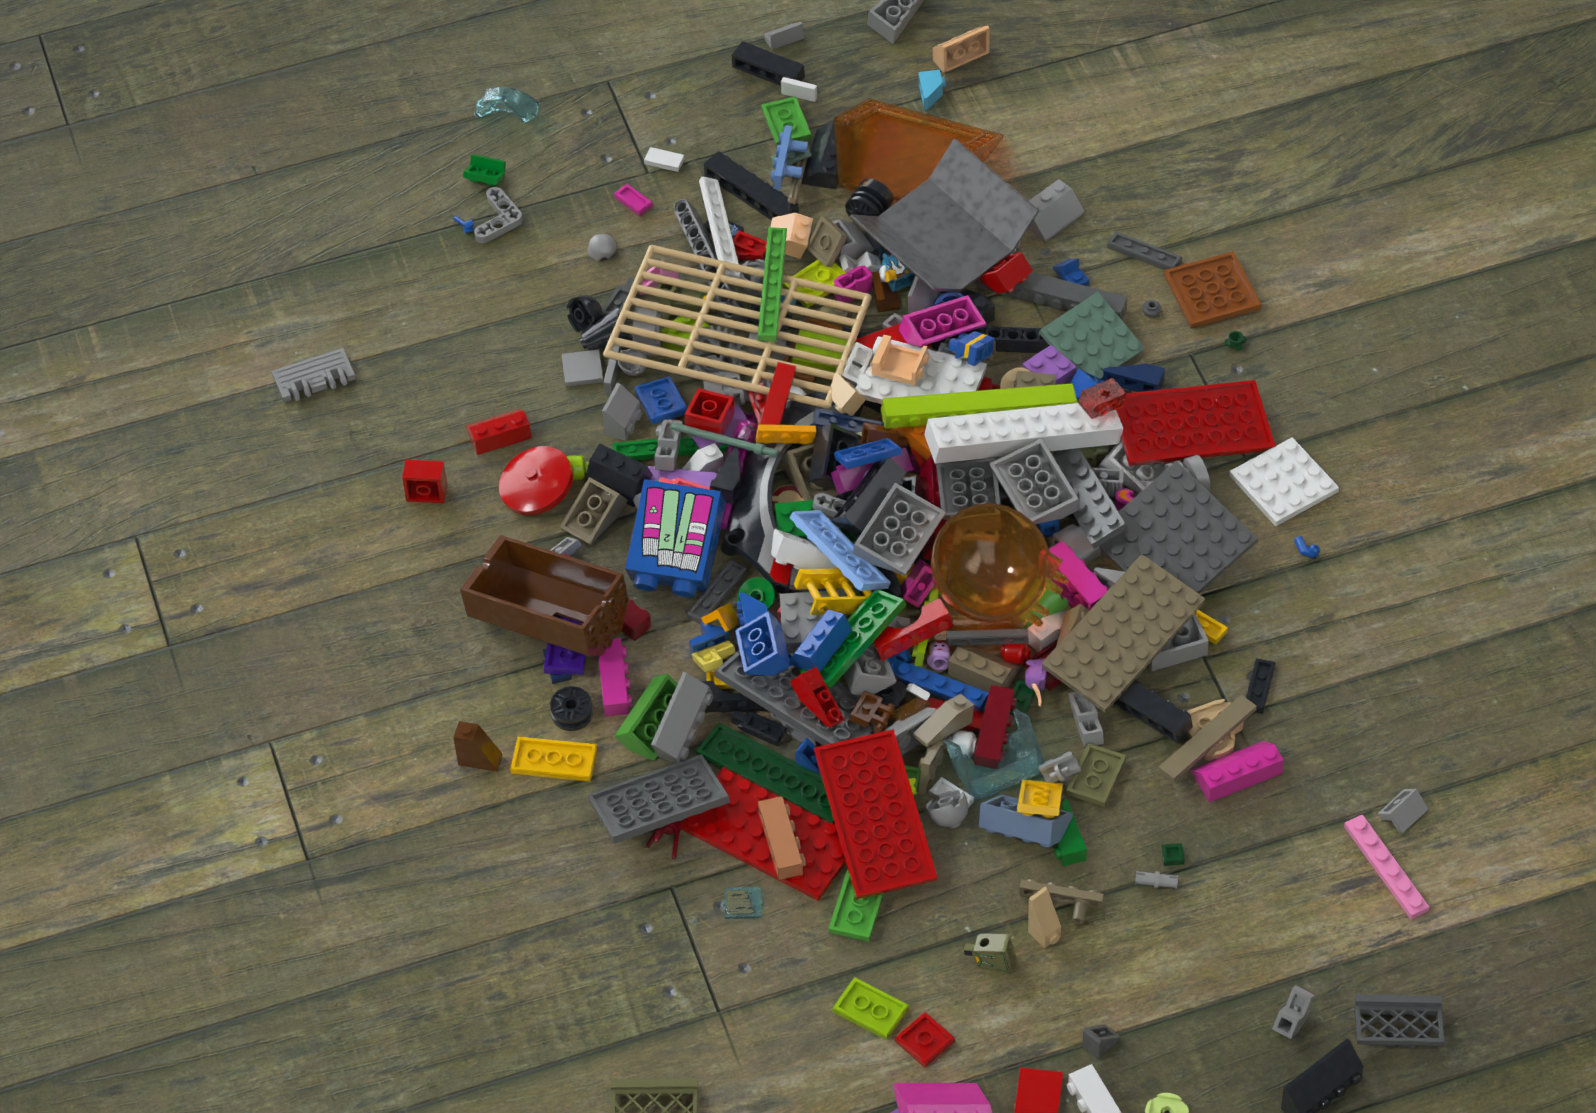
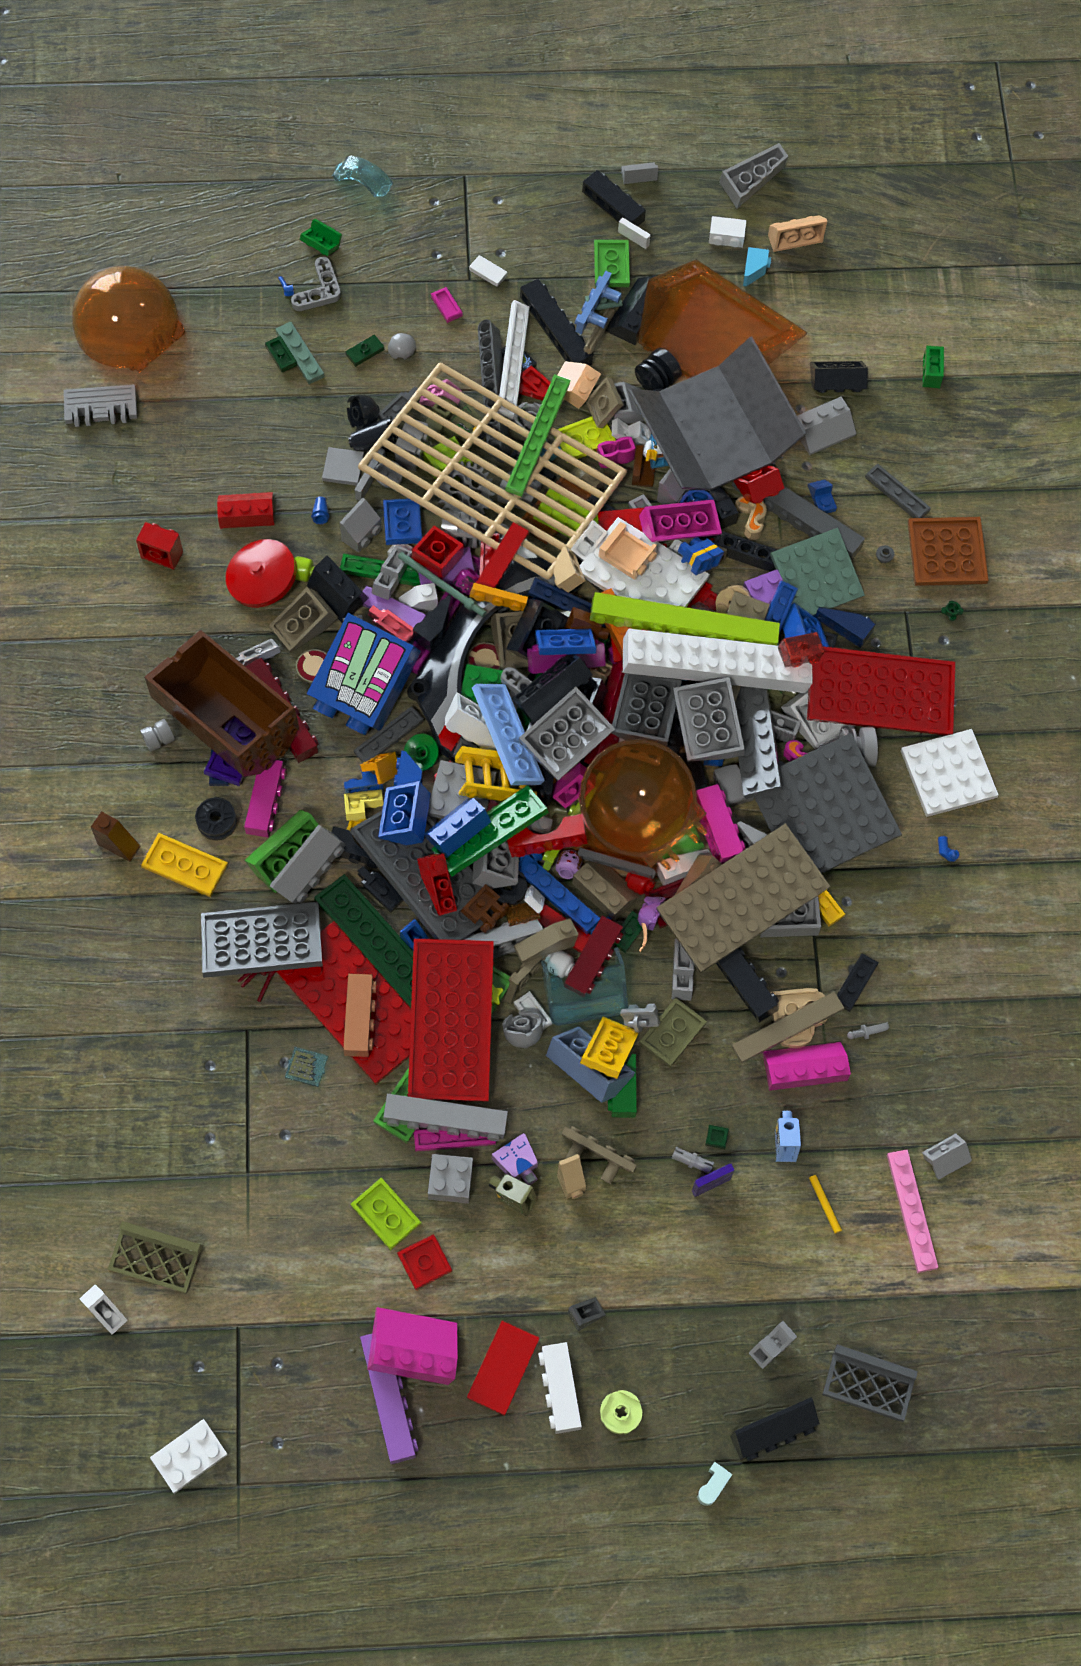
camera: 10 degrees right, 15 degrees up
none -> clear orange windscreen [72,265,185,372]
none -> light grey wheel [140,719,175,752]
none -> dark green plate [265,336,297,373]
none -> sand green plate [275,322,324,384]
none -> tile [296,649,327,684]
none -> blue cone [311,497,329,524]
none -> dark green plate [345,334,385,367]
none -> light grey brick [383,1094,508,1141]
none -> dark pink tile [414,1129,496,1152]
none -> light grey brick [428,1154,473,1204]
none -> lavender torso [492,1133,538,1185]
none -> dark purple tile [692,1164,734,1197]
none -> white brick [709,216,746,248]
none -> tan animal [735,496,767,541]
none -> blue tile [764,581,798,632]
none -> light blue torso [775,1111,801,1162]
none -> yellow bar [809,1175,842,1234]
none -> black slope [810,361,868,393]
none -> light grey piece [847,1022,889,1039]
none -> green brick [922,345,944,388]

